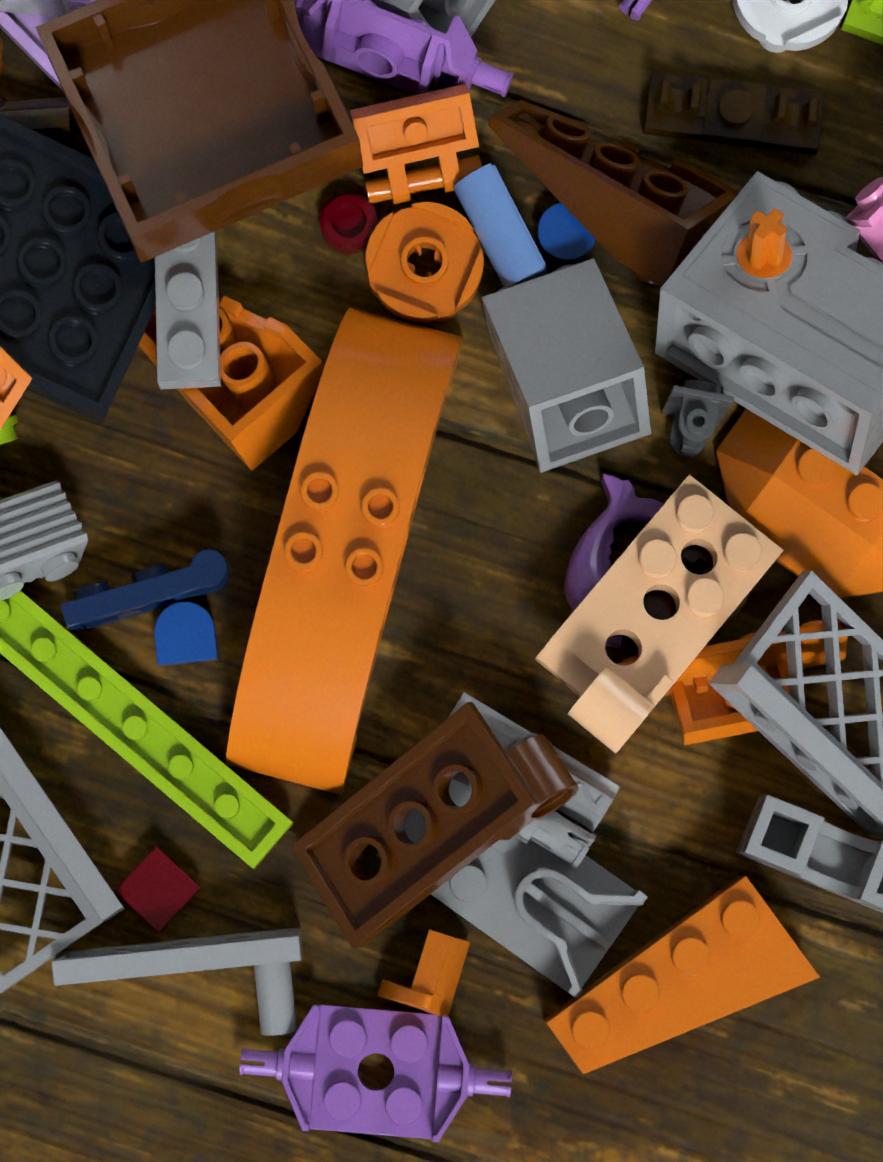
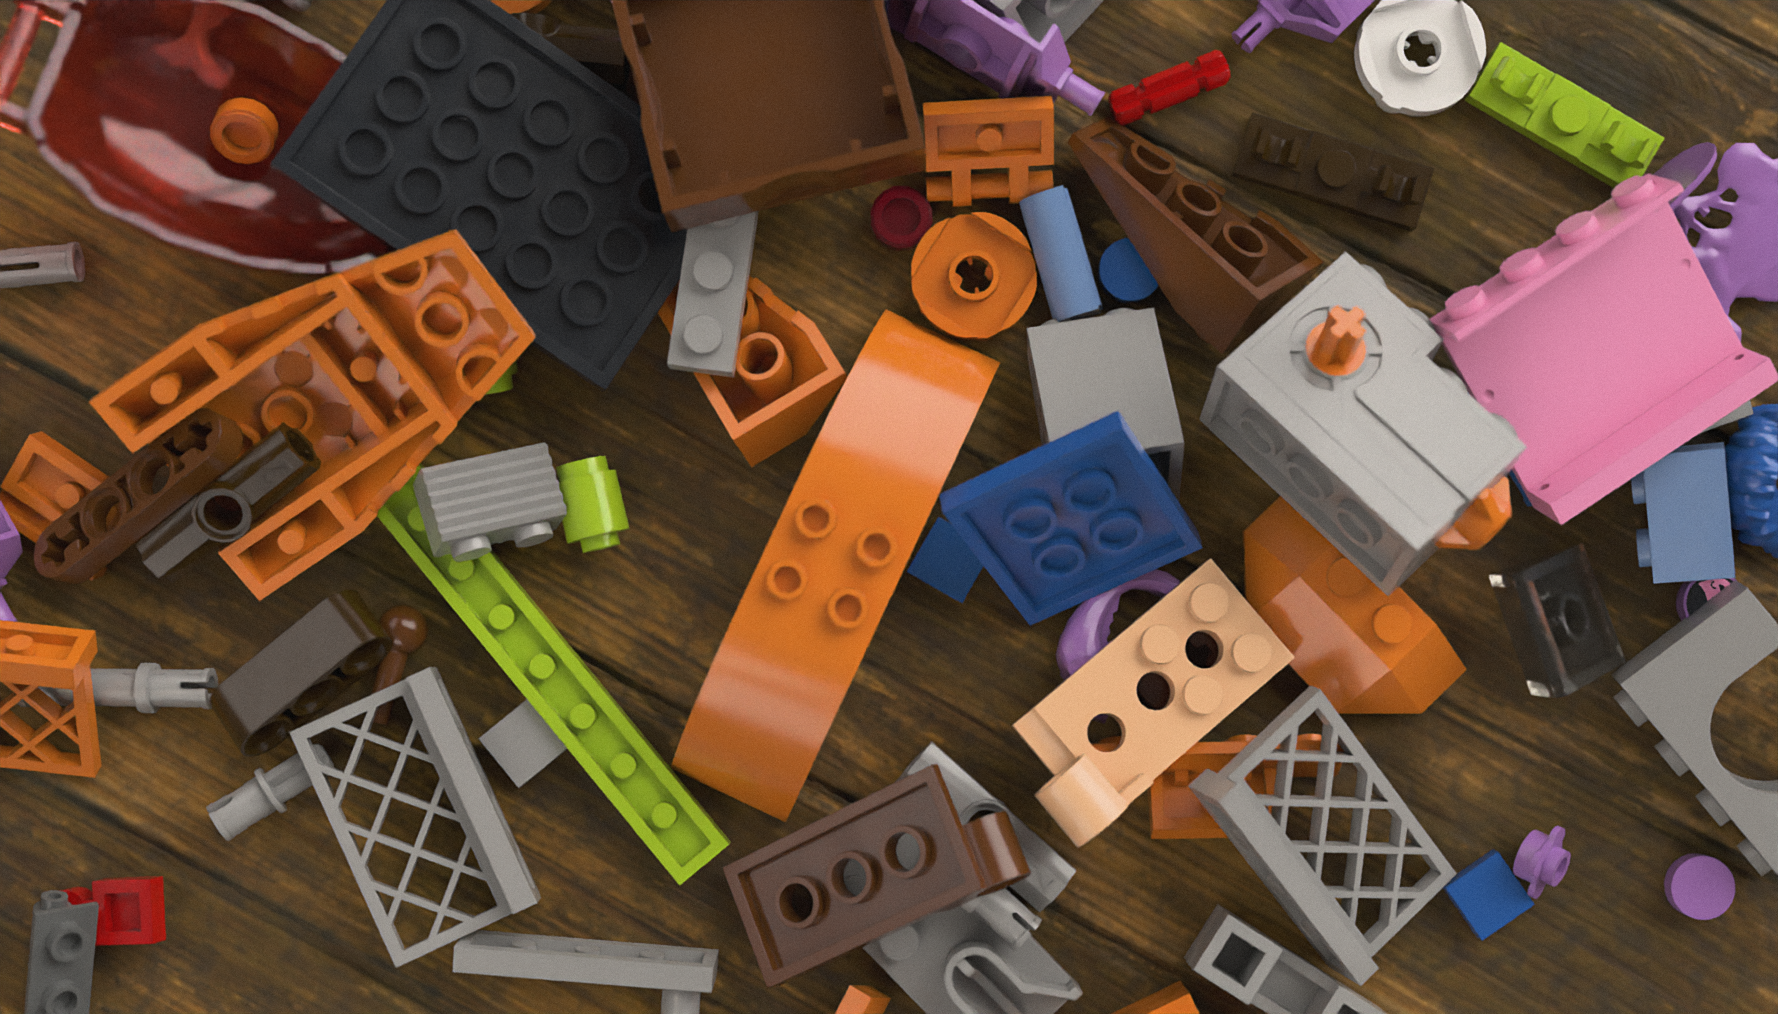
camera: 20 degrees right, 5 degrees up
dark blue plate [60,549,231,633] -> none
dark red tile [115,846,202,933] -> none
blue tile [154,602,219,667] -> none
dark grey hinge [661,380,734,458] -> none
none -> light grey tile [479,699,567,788]
none -> lime brick [556,456,630,553]
none -> blue tile [907,517,983,603]
none -> blue plate [939,410,1203,626]
none -> red axle [1108,50,1231,125]

